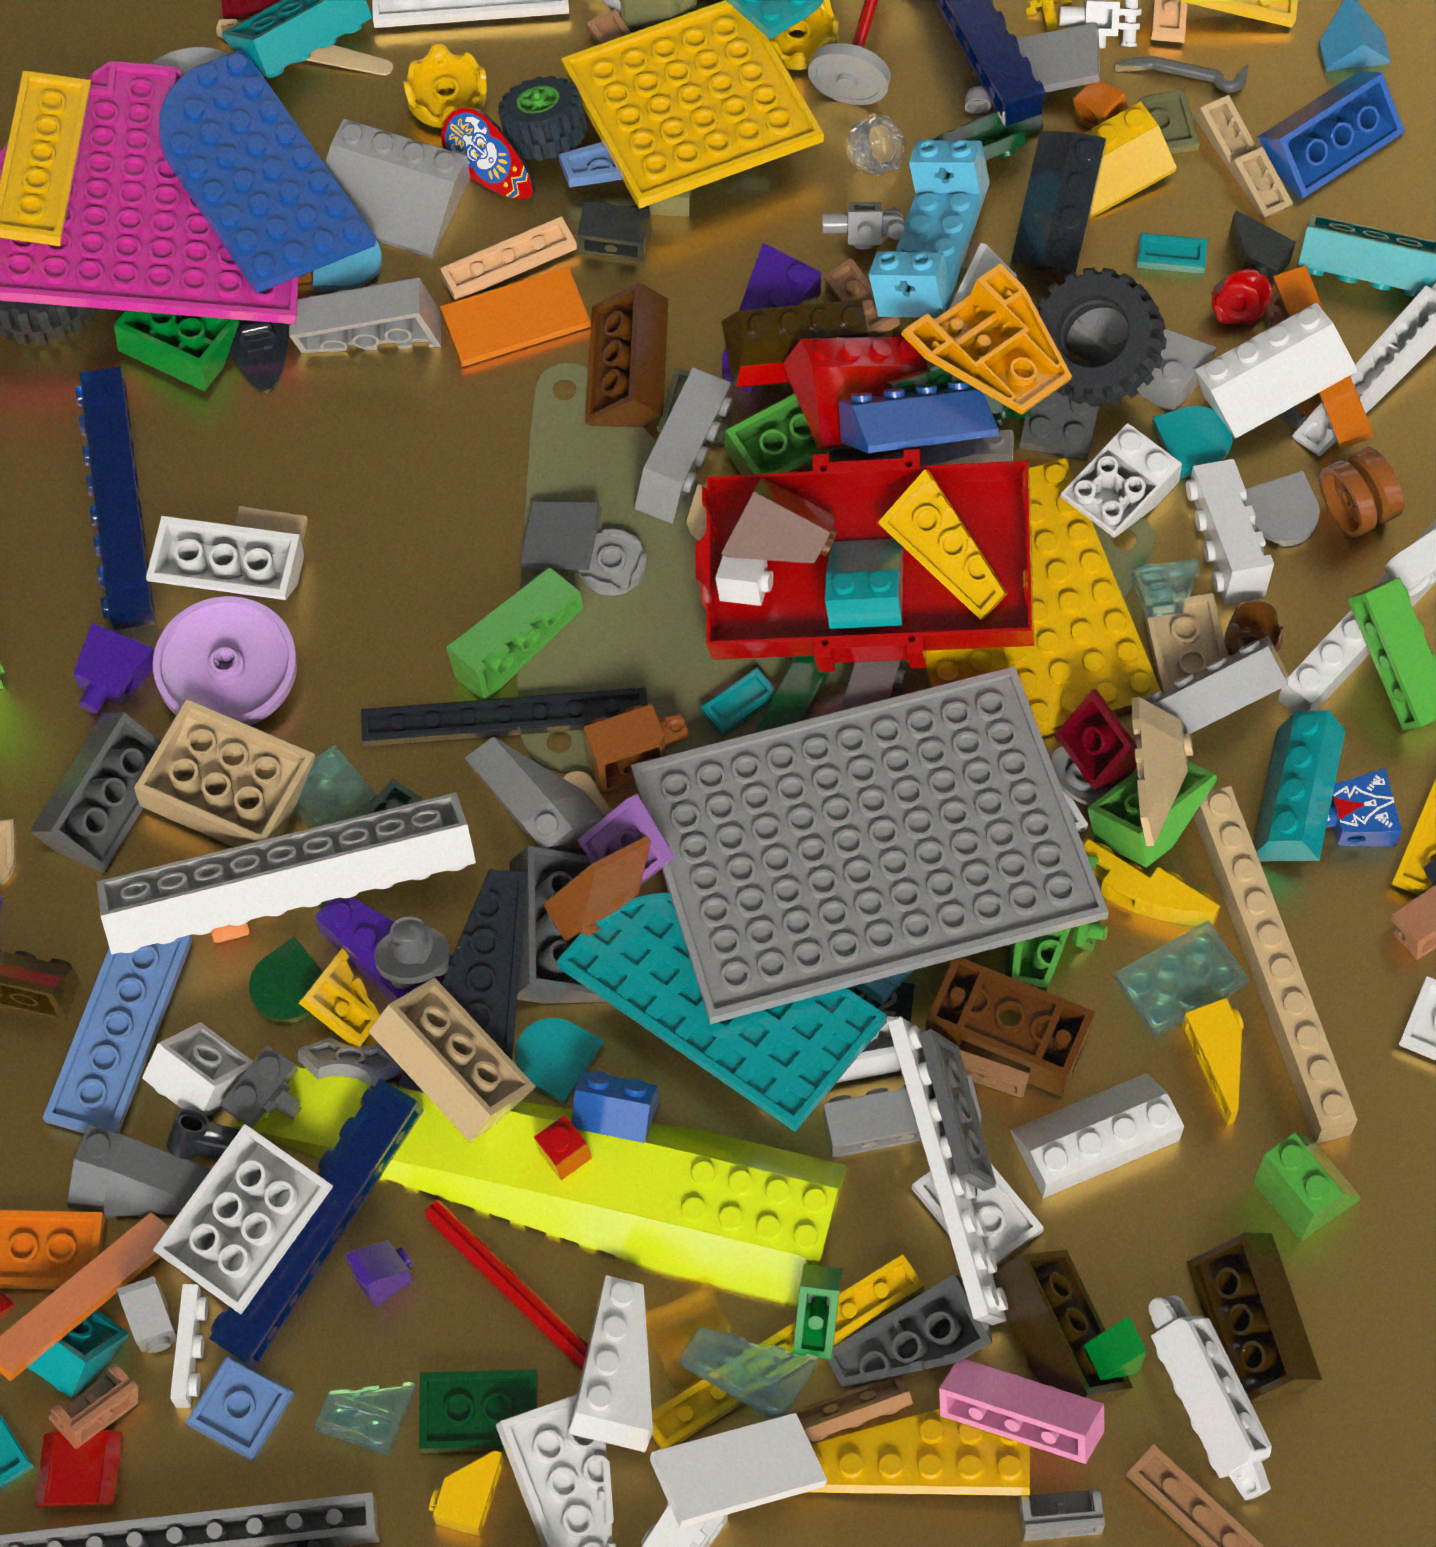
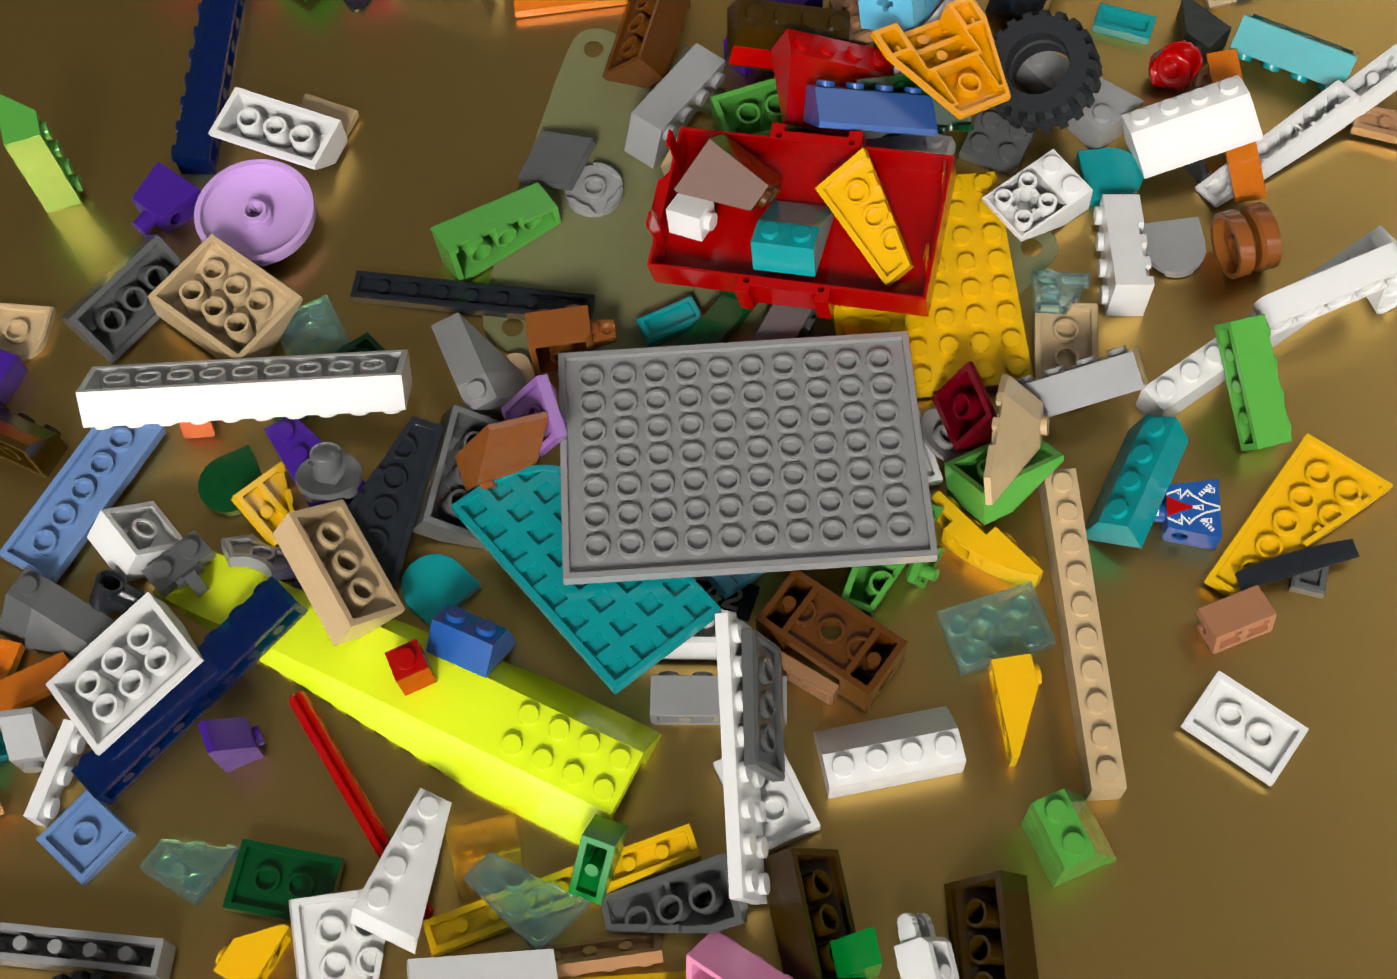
camera: 15 degrees right, 0 degrees up
reddish brown hair [1224,600,1284,655] -> none

